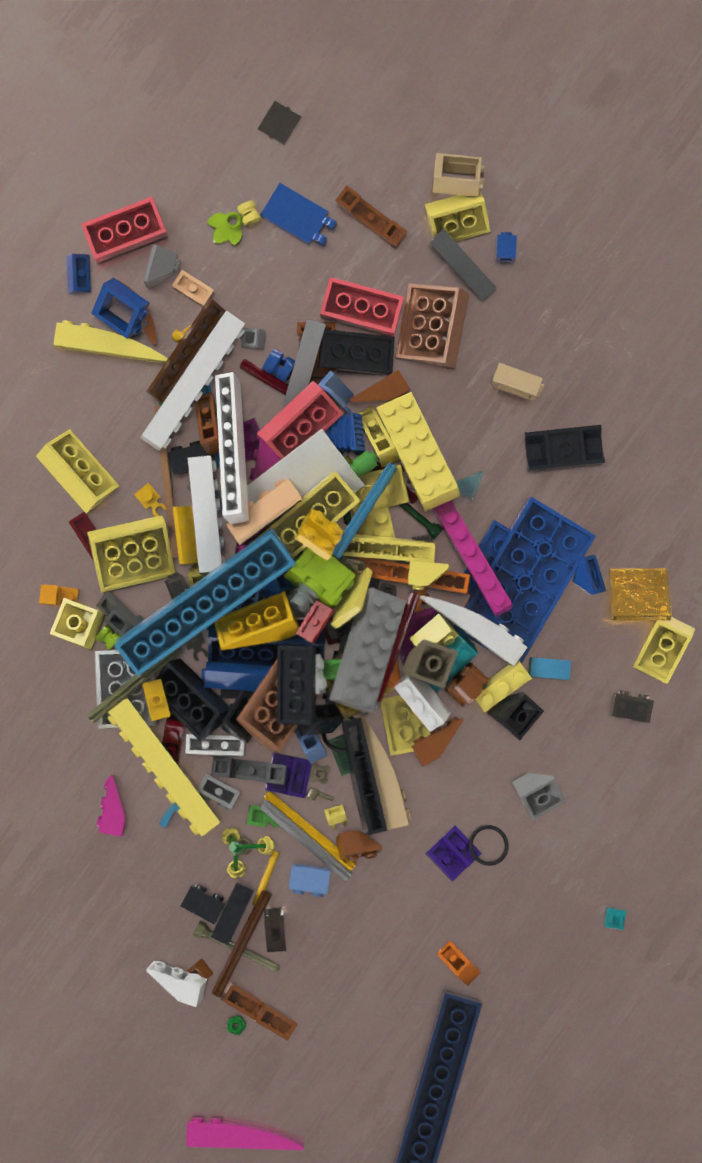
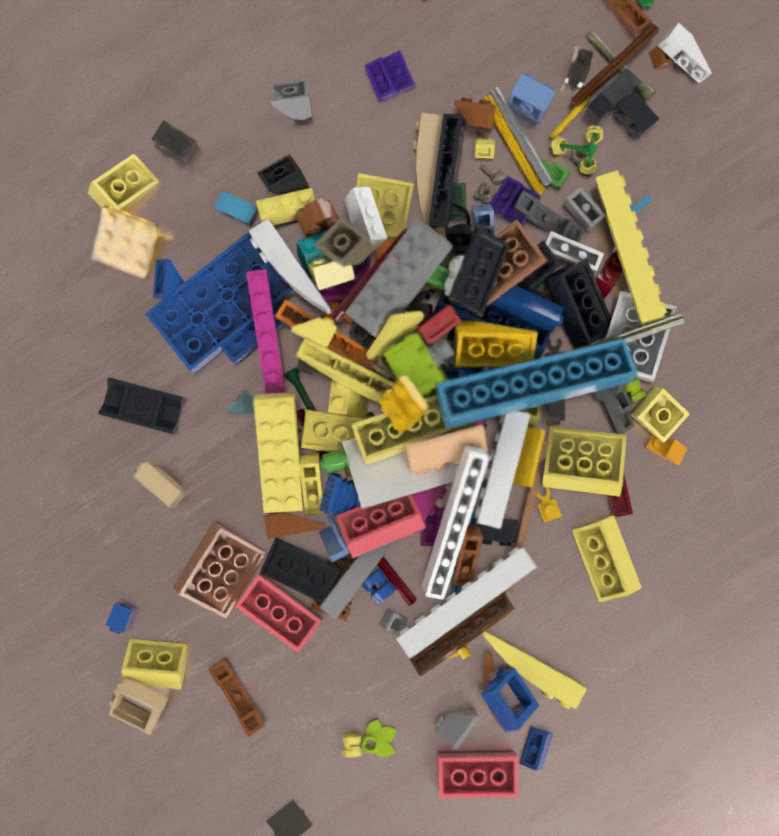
camera: 165 degrees left, 0 degrees up
dark pink slope [96,775,127,837] -> none
yellow plate [142,679,170,721] -> none
light nougat plate [172,270,214,307] -> none
blue tile [260,183,337,247] -> none
dark azure axle [332,463,397,559] -> none
dark orange slope [411,716,463,767] -> none
dark grey slope [429,229,497,301] -> none
black tyre [469,825,509,866] -> none

